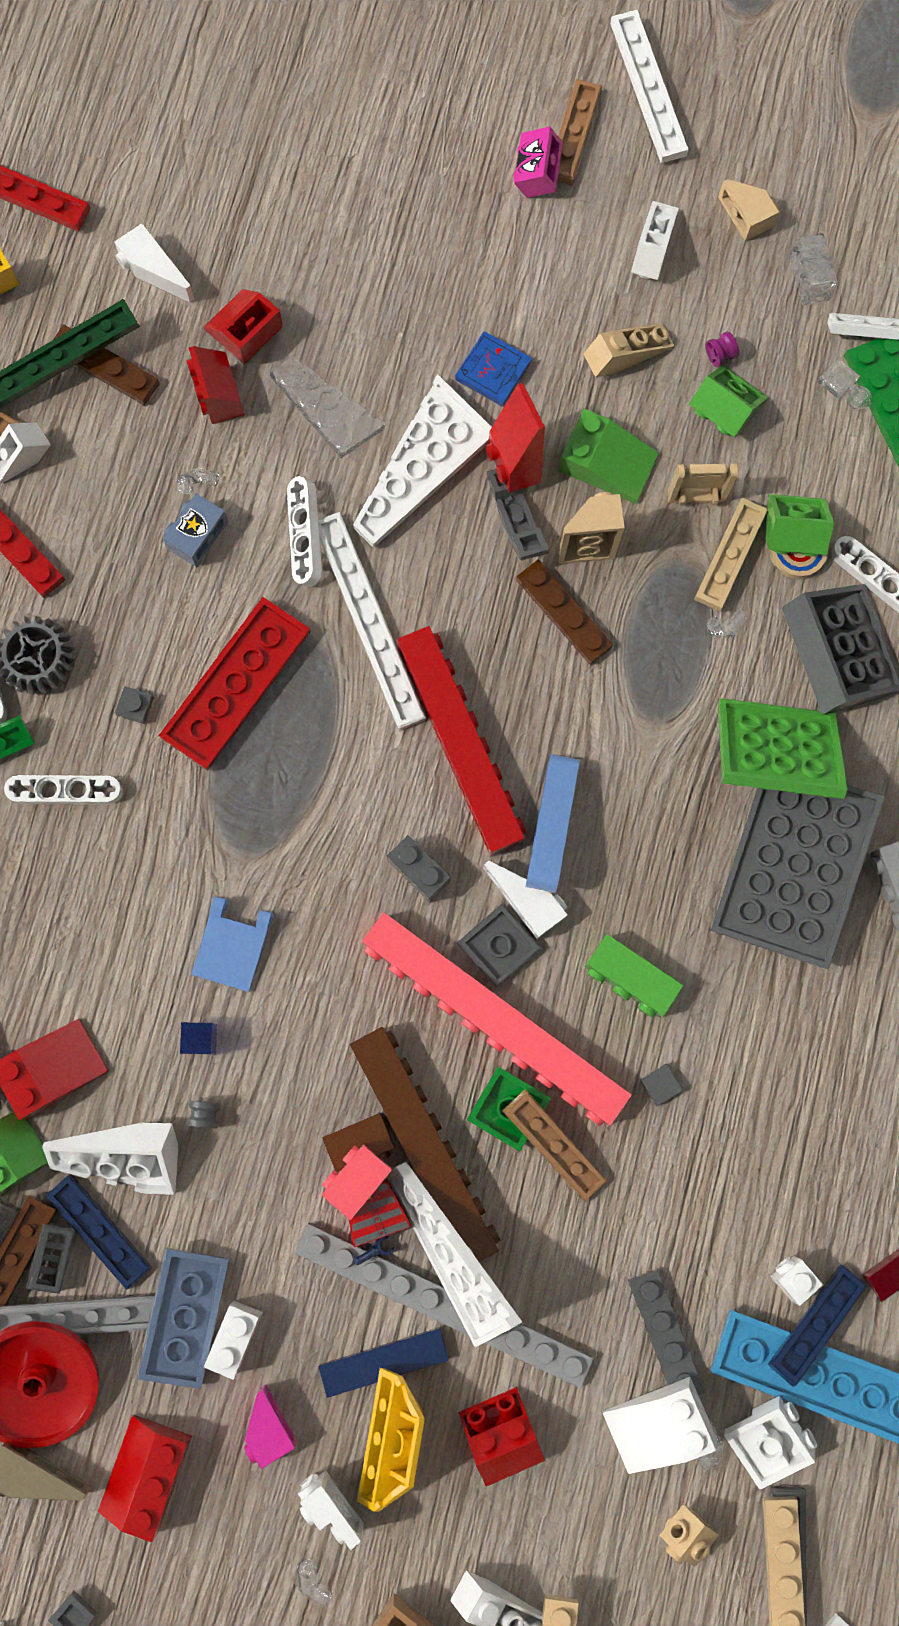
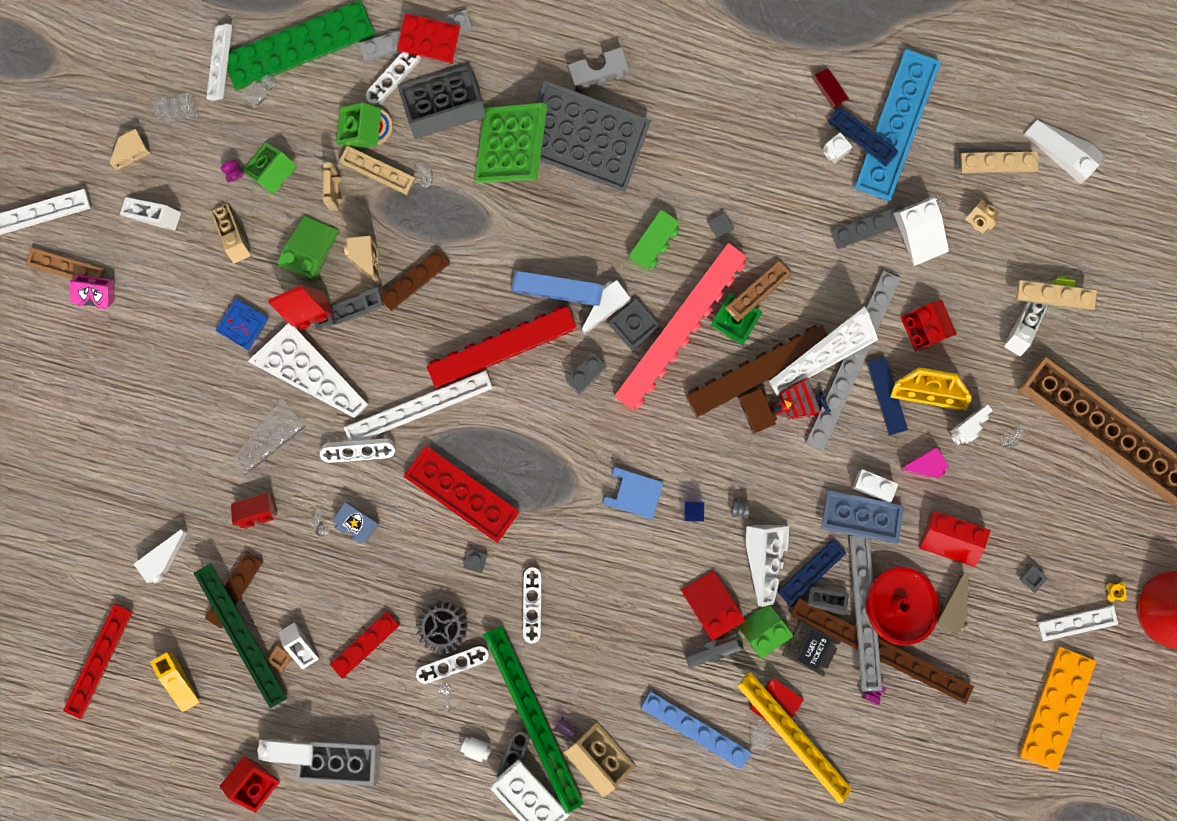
camera: 85 degrees left, 5 degrees up
red slope [204,289,283,365] -> none
coral brick [322,1144,393,1220] -> none
white plate [724,1396,817,1489] -> none

